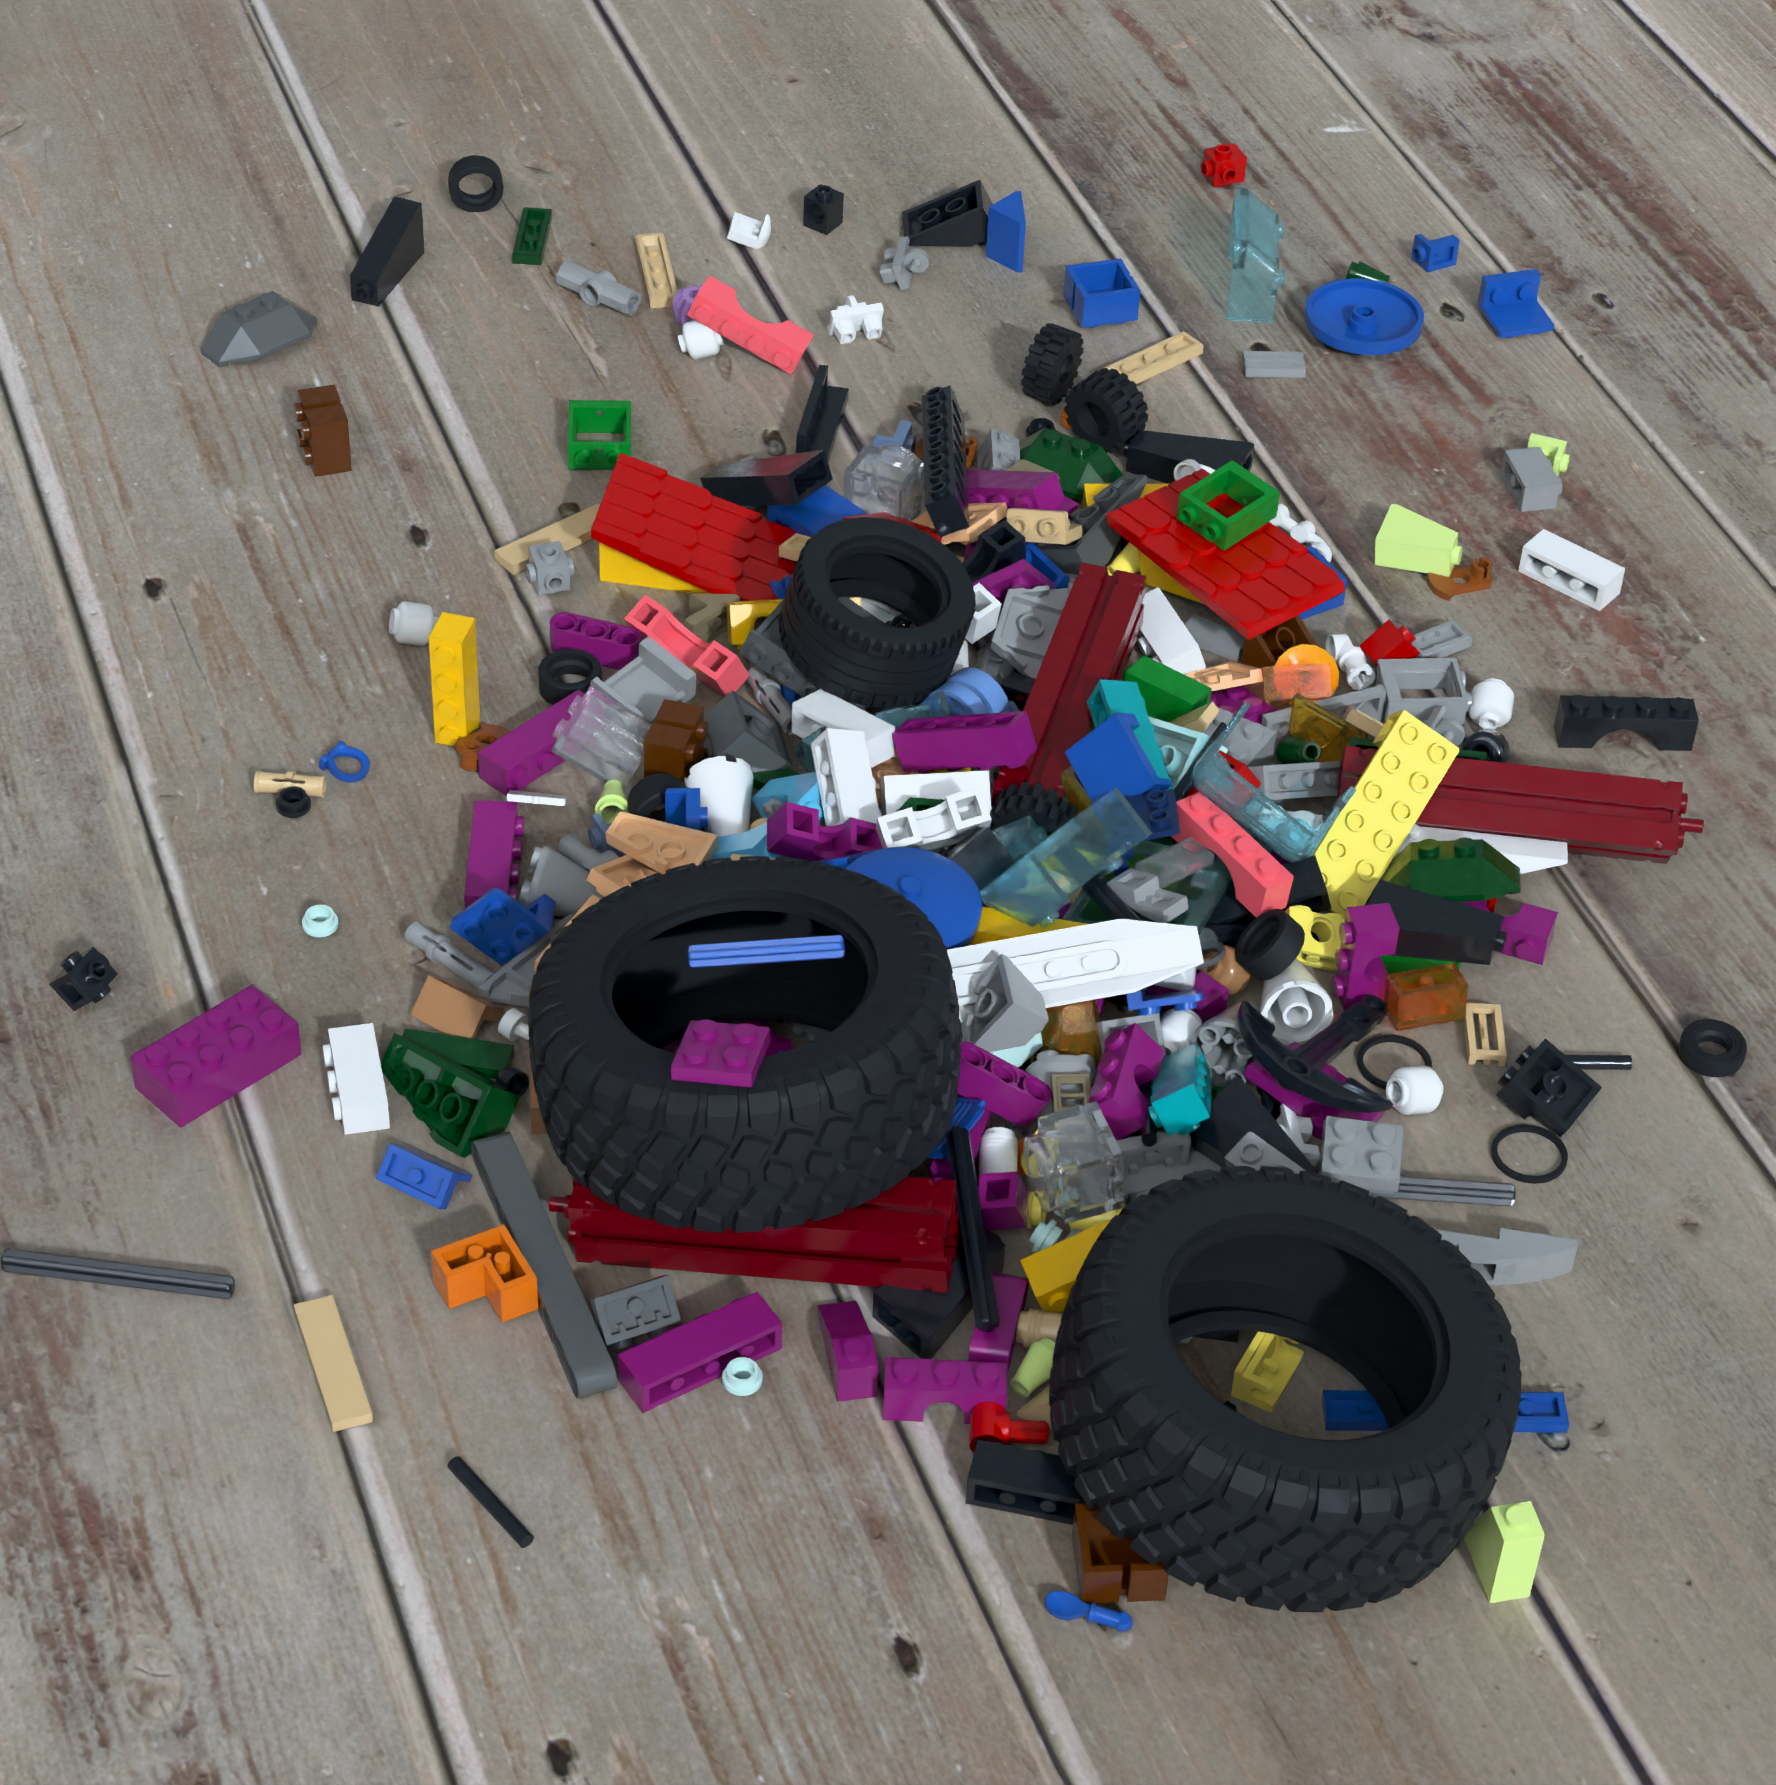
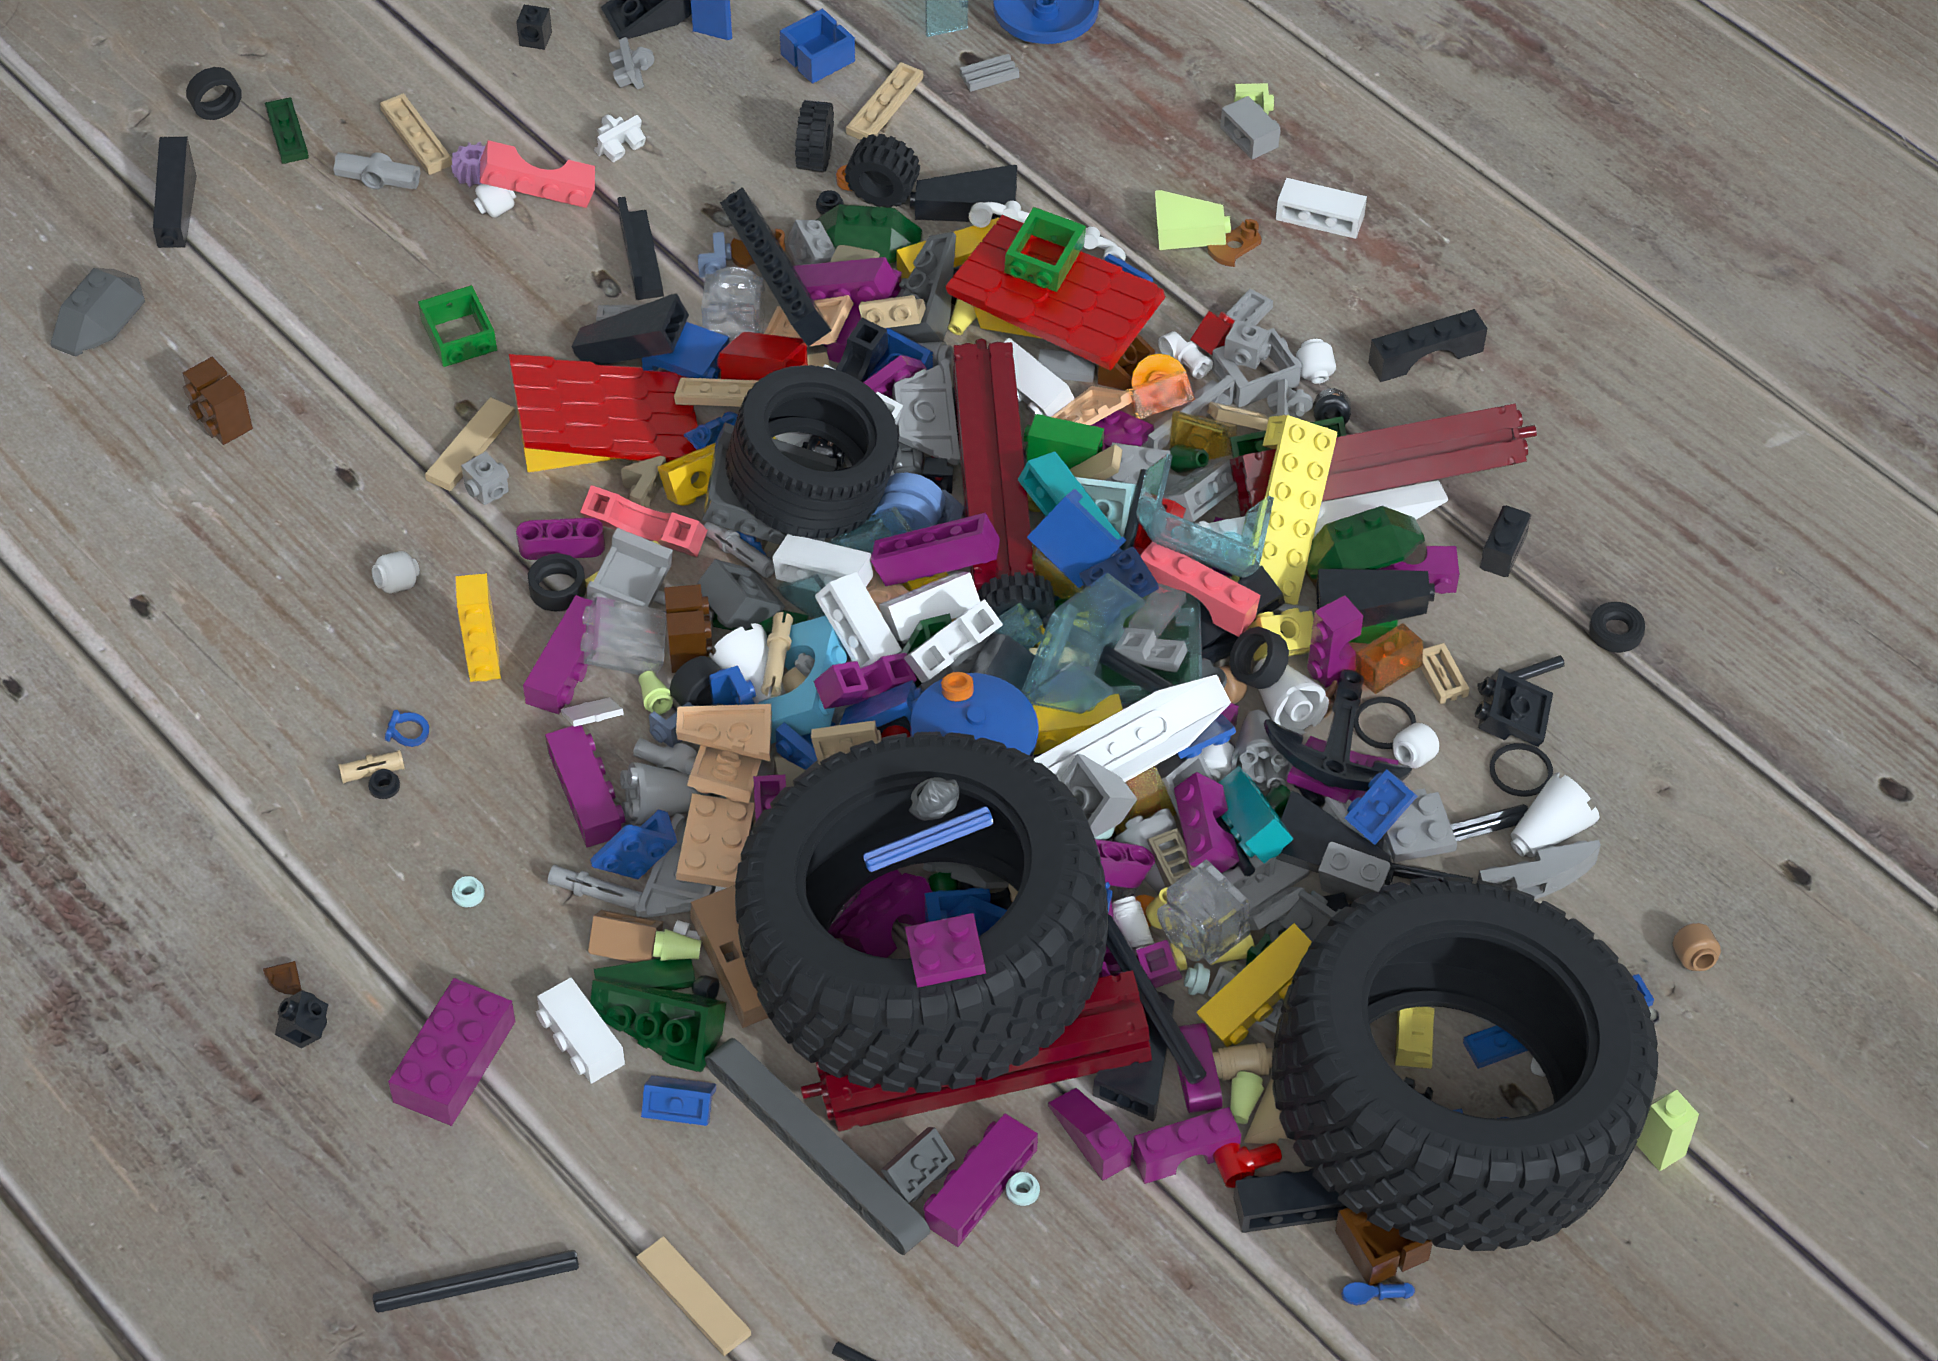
camera: 20 degrees left, 10 degrees up
orange brick [431,1224,538,1323] -> none
dark orange piece [455,724,511,771] -> none
white plate [727,212,771,249] -> none
none -> reddish brown tile [263,961,302,995]
none -> yellowish green cone [653,929,701,961]
none -> tan pin [761,612,793,697]
none -> dark grey piece [909,777,959,821]
none -> orange tile [941,672,974,702]
none -> light grey brick [1224,319,1271,370]
none -> blue bracket [1345,769,1418,845]
none -> black brick [1480,505,1531,577]
none -> white cone [1511,773,1599,857]
none -> medium nougat head [1672,923,1721,971]

